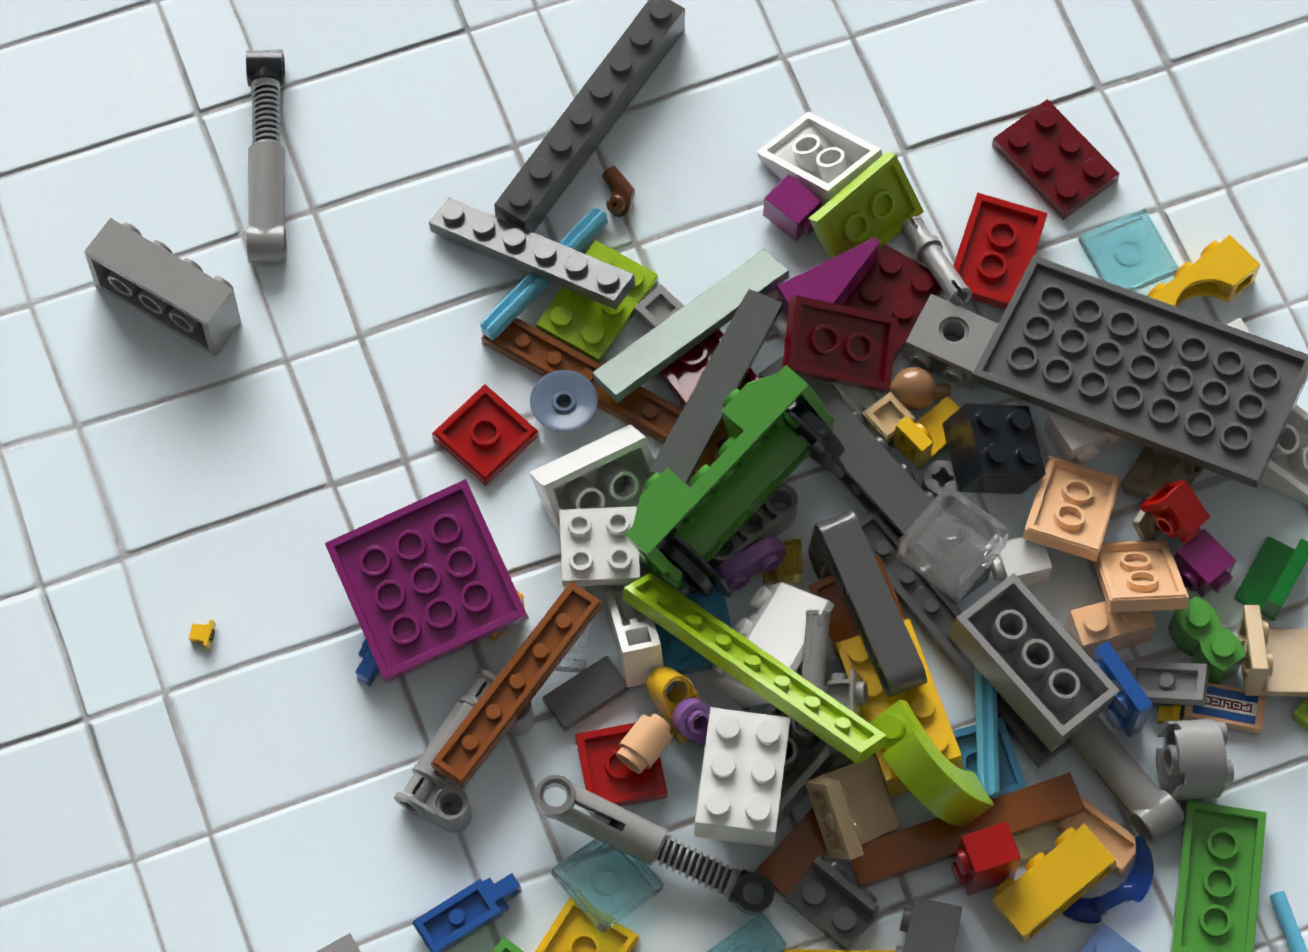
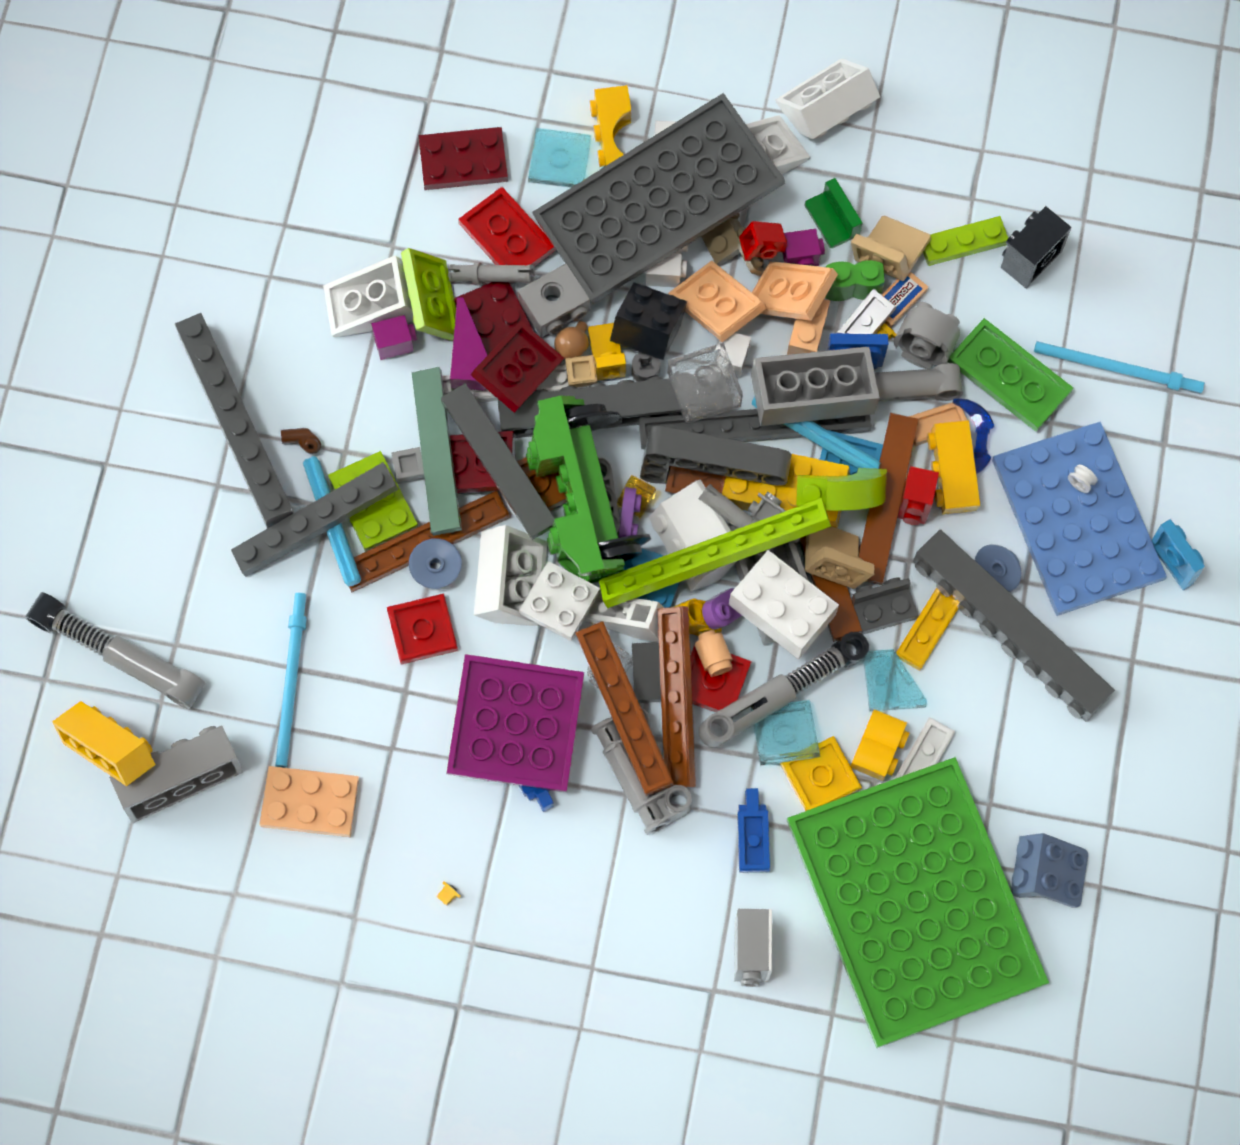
camera: 60 degrees left, 5 degrees up
none -> yellow brick [52,701,156,786]
none -> light nougat plate [259,766,359,838]
none -> medium azure bar [275,593,307,768]
none -> dark orange tile [657,606,696,788]

